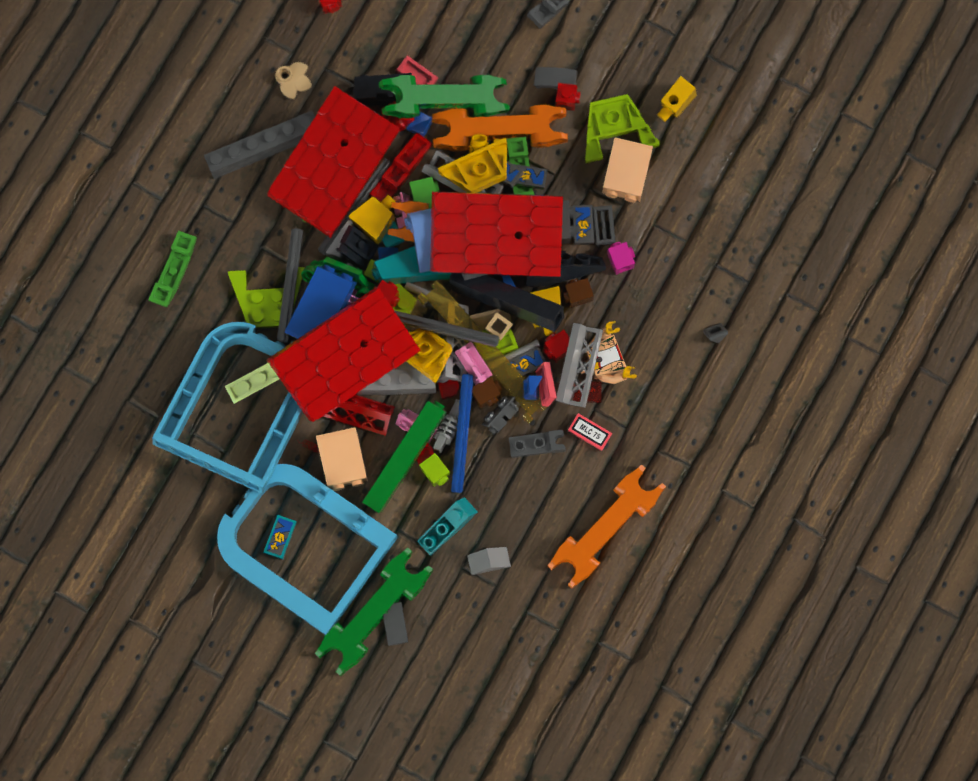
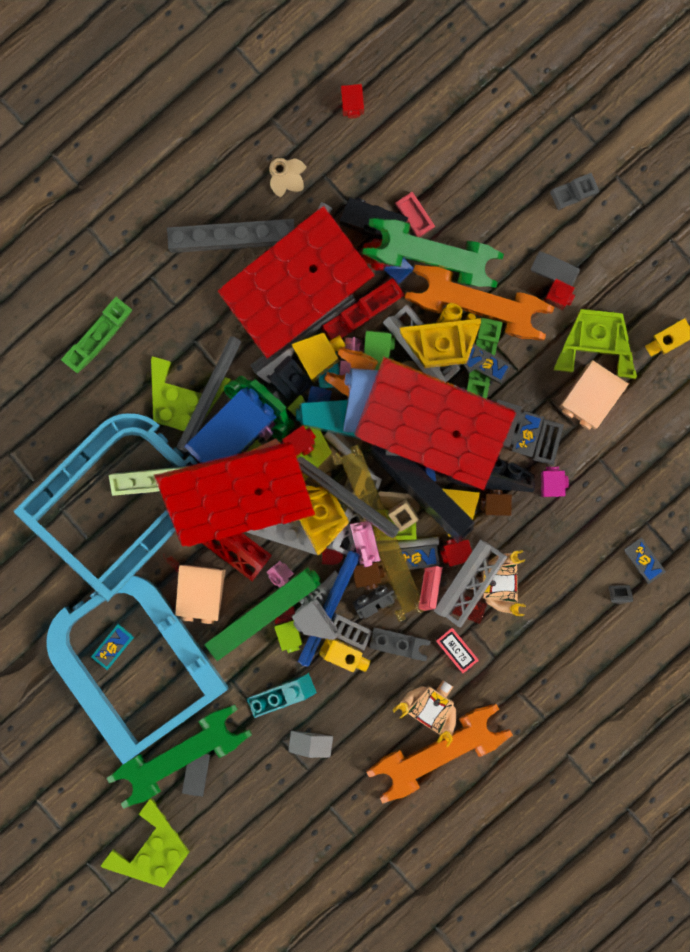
camera: 20 degrees right, 10 degrees up
blue slope [523,376,542,400] -> none
none -> lime wing [101,798,190,888]
none -> light grey slope [292,600,341,640]
none -> yellow torso [319,638,370,672]
none -> light grey slope [331,613,373,650]
none -> torso [393,680,456,747]
none -> tile [623,537,666,584]

